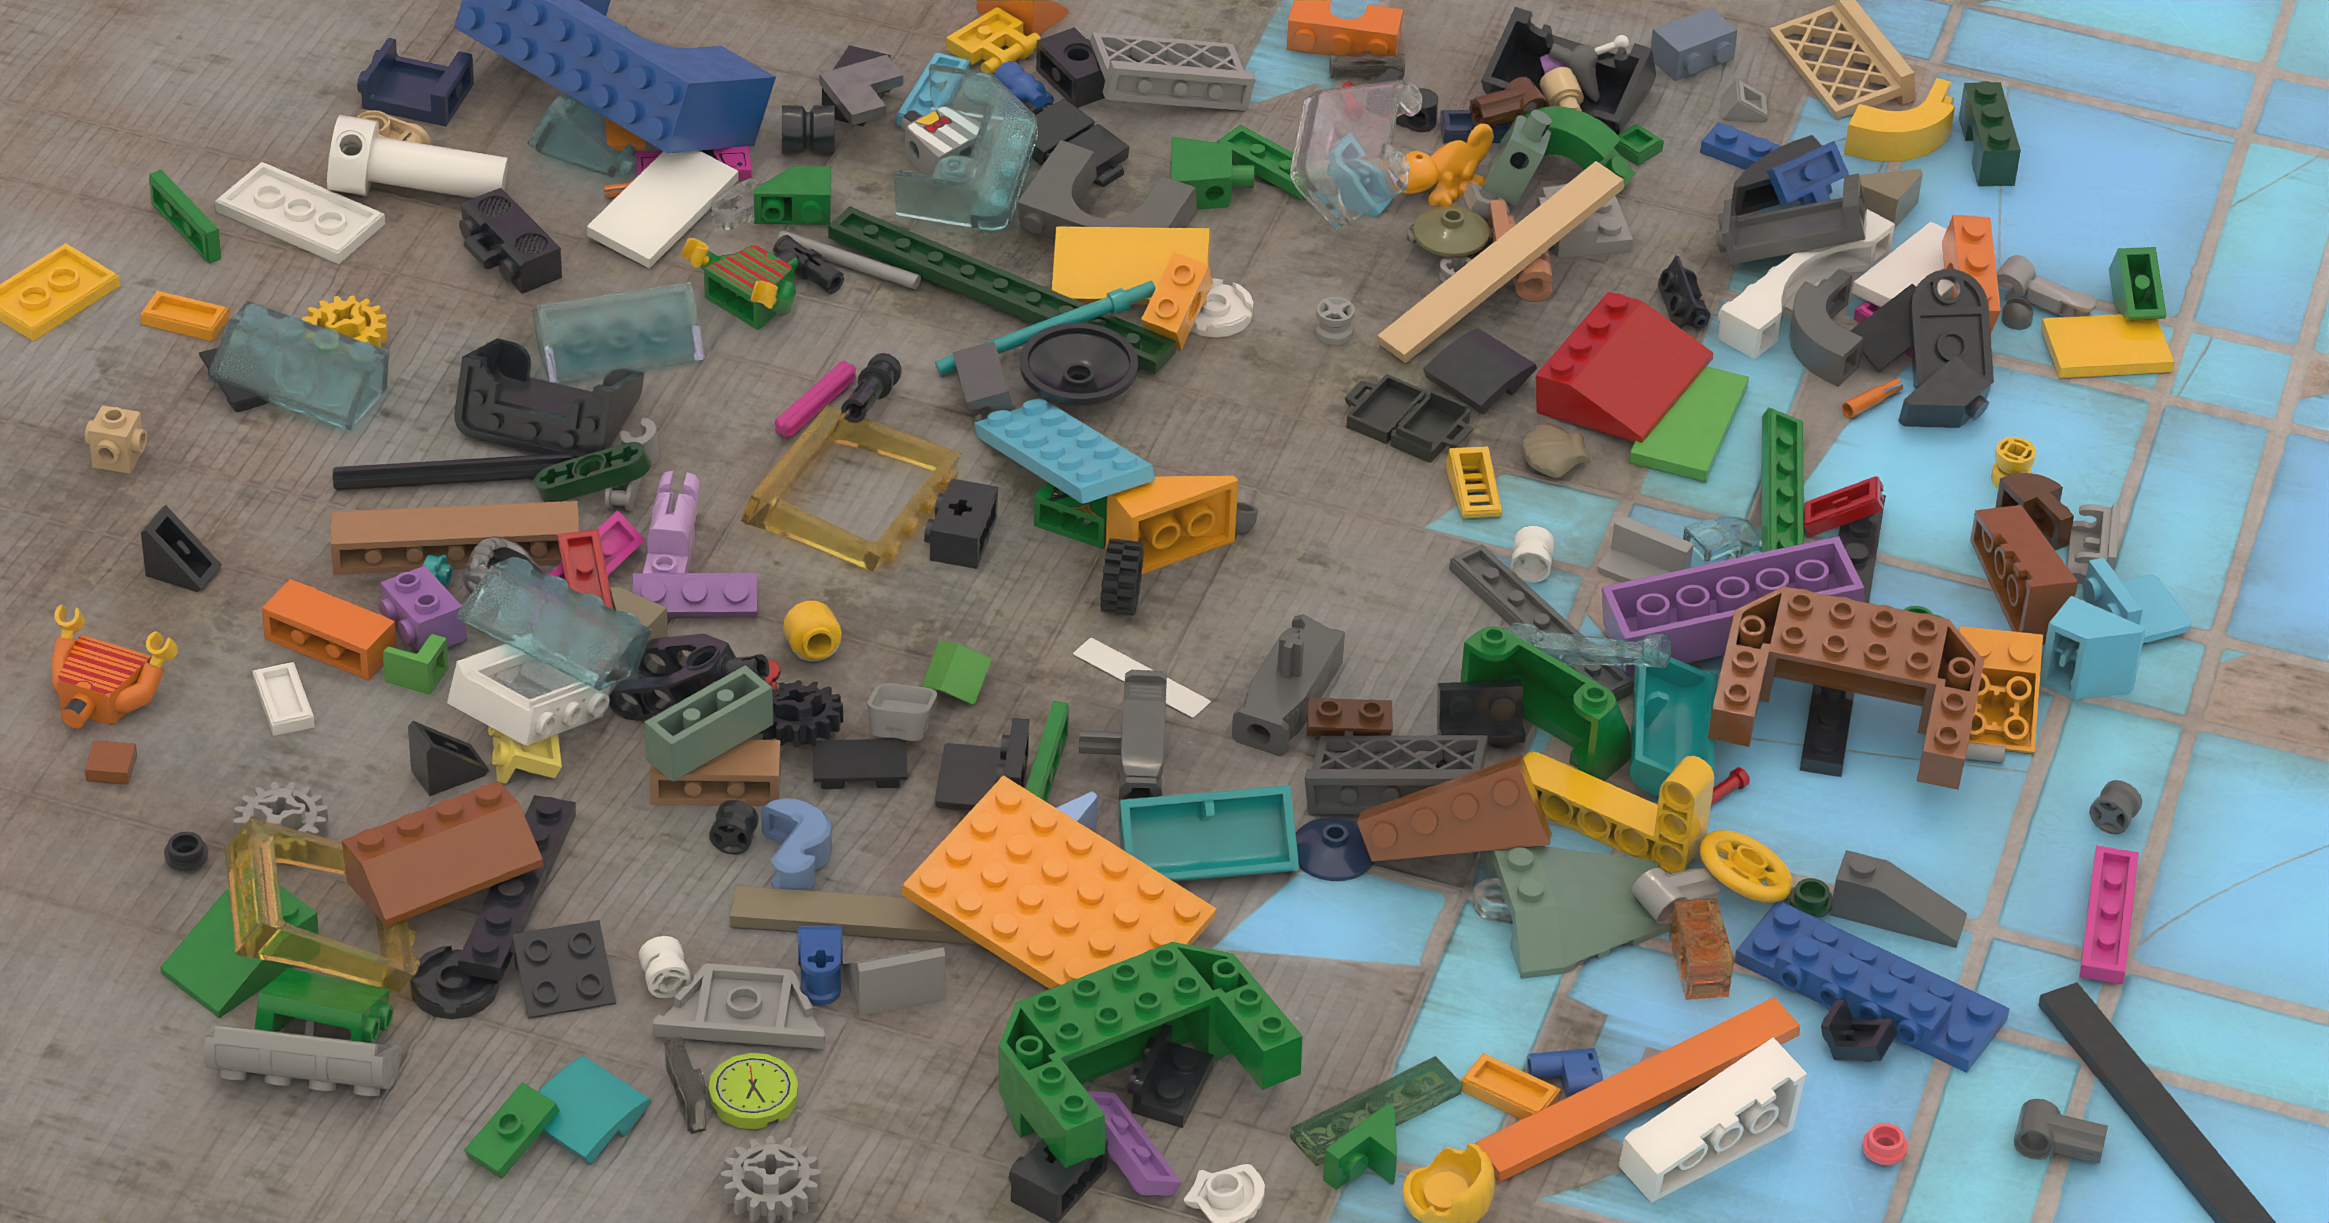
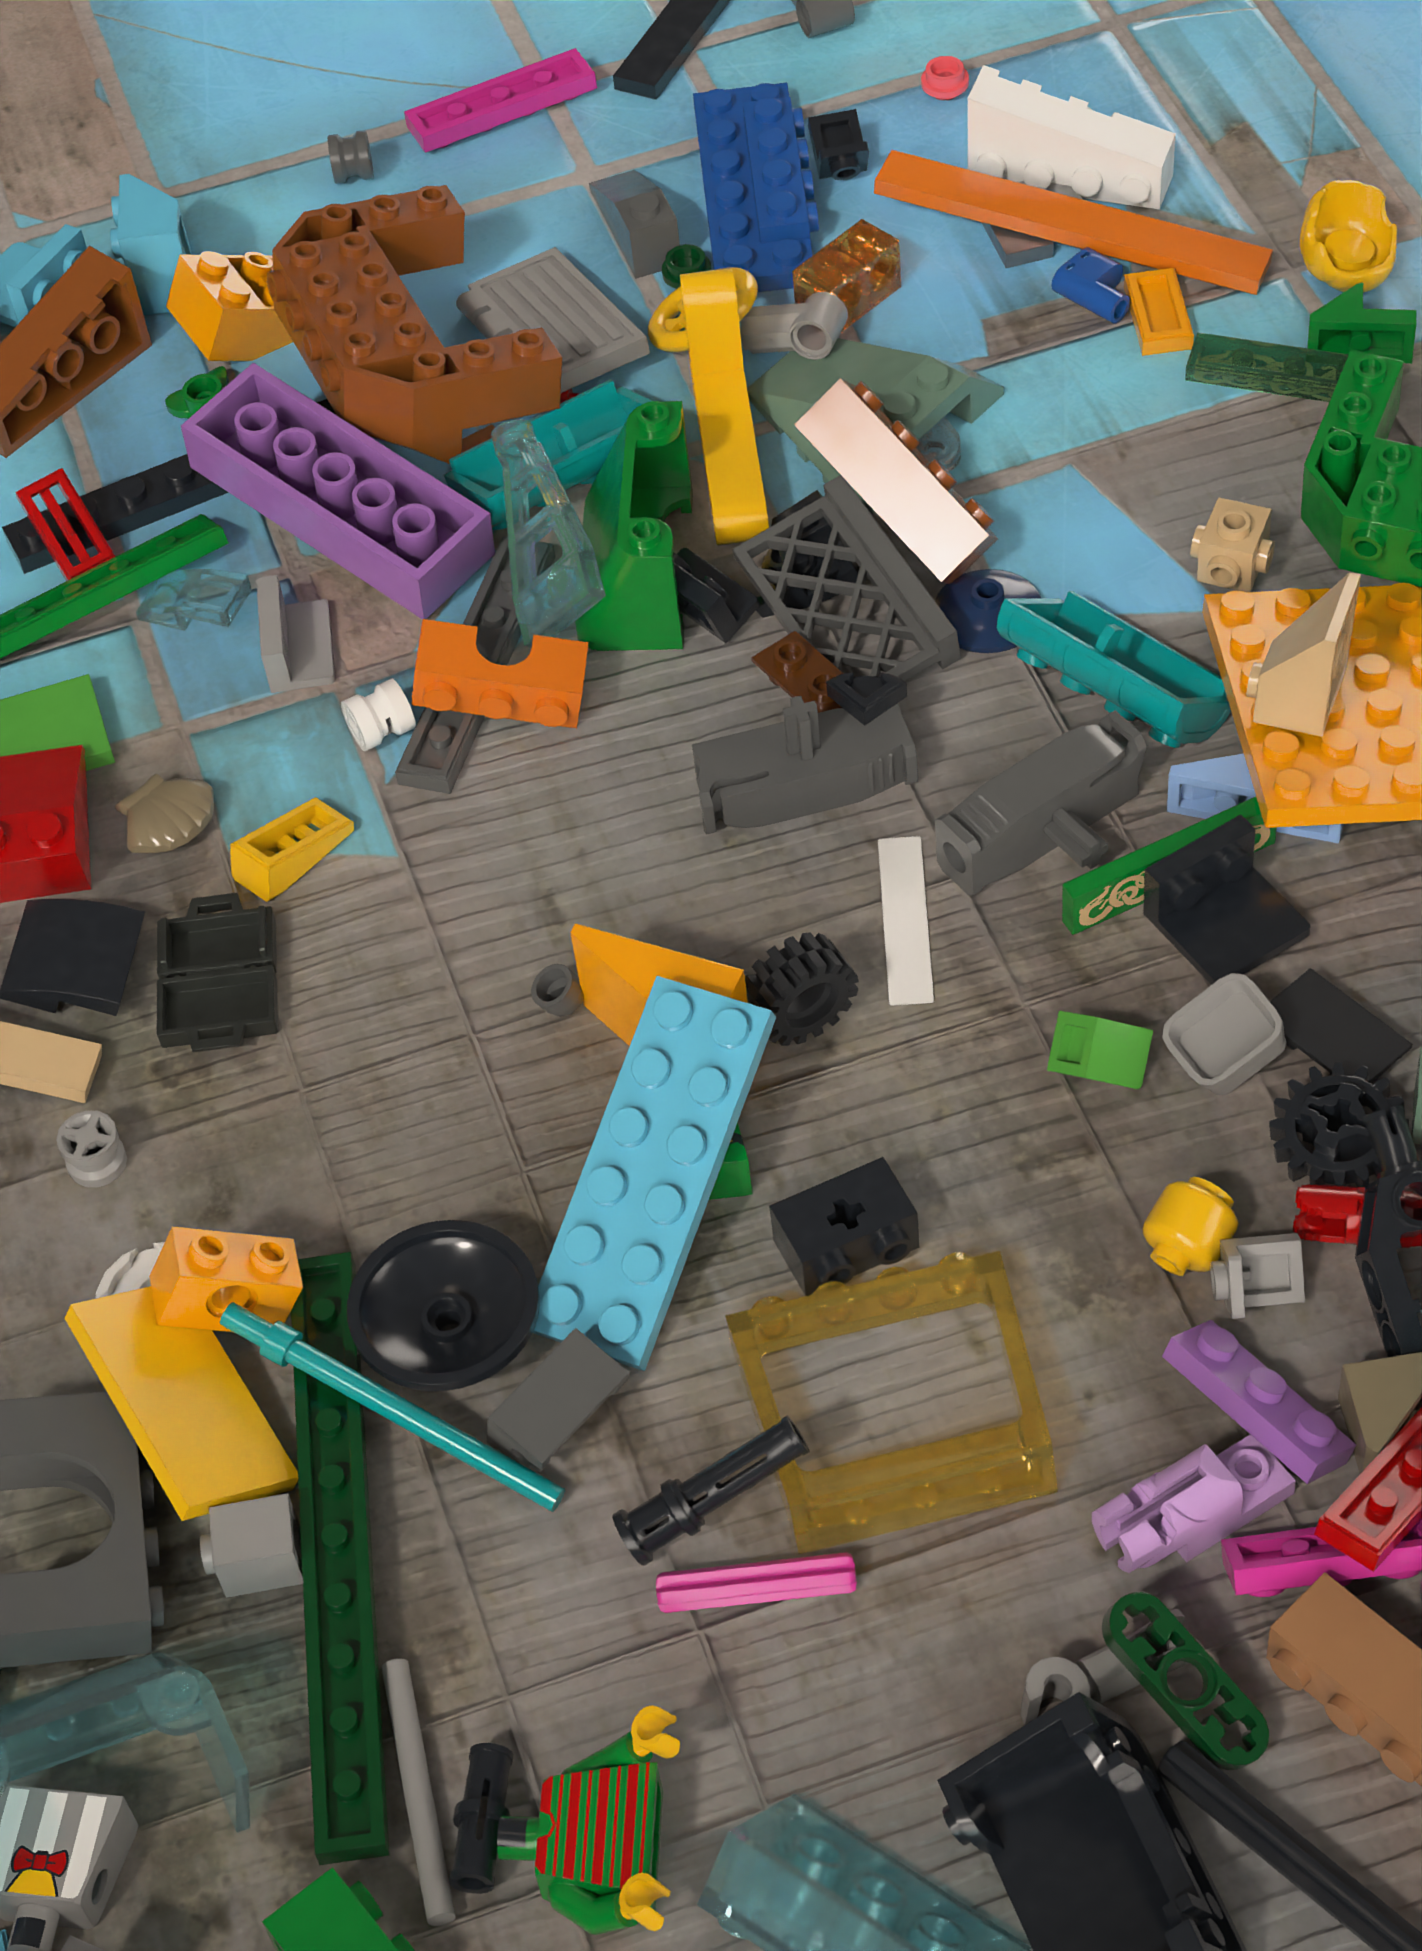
camera: 120 degrees left, 10 degrees up
none -> light grey brick [200,1493,303,1598]
none -> orange arch [411,619,589,729]
none -> light grey hinge [456,247,650,393]
none -> black tile [826,672,907,726]
none -> tan brick [1190,497,1275,592]
none -> light grey bracket [1210,1233,1305,1319]
none -> tan slope [1246,572,1361,737]

